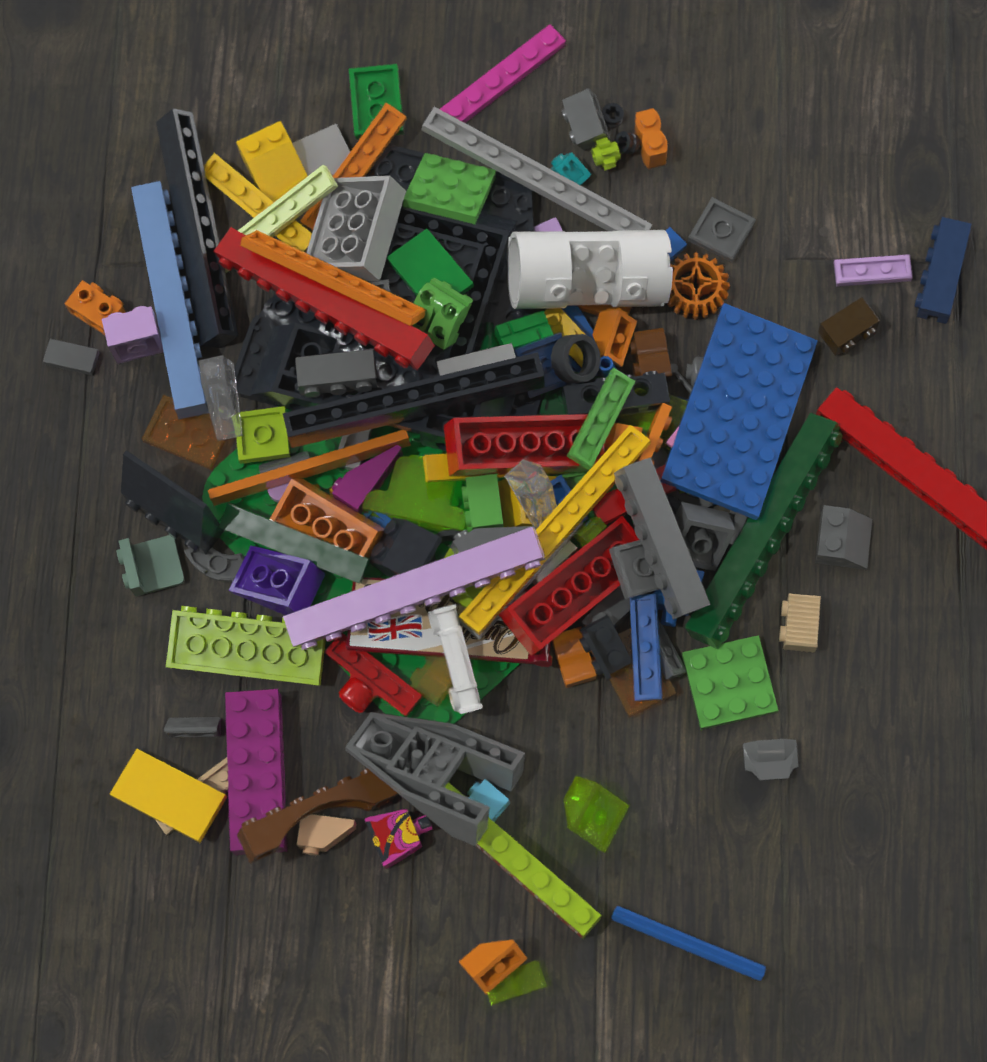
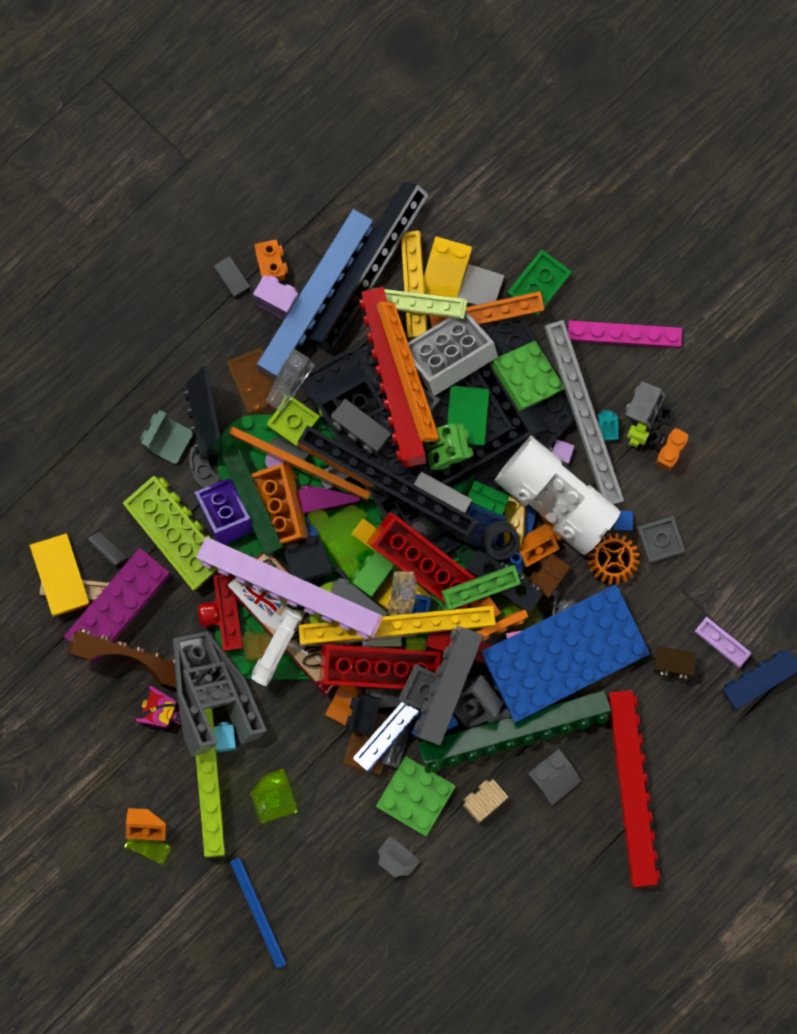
camera: 30 degrees right, 5 degrees up
light nougat slope [297,814,357,855] -> none

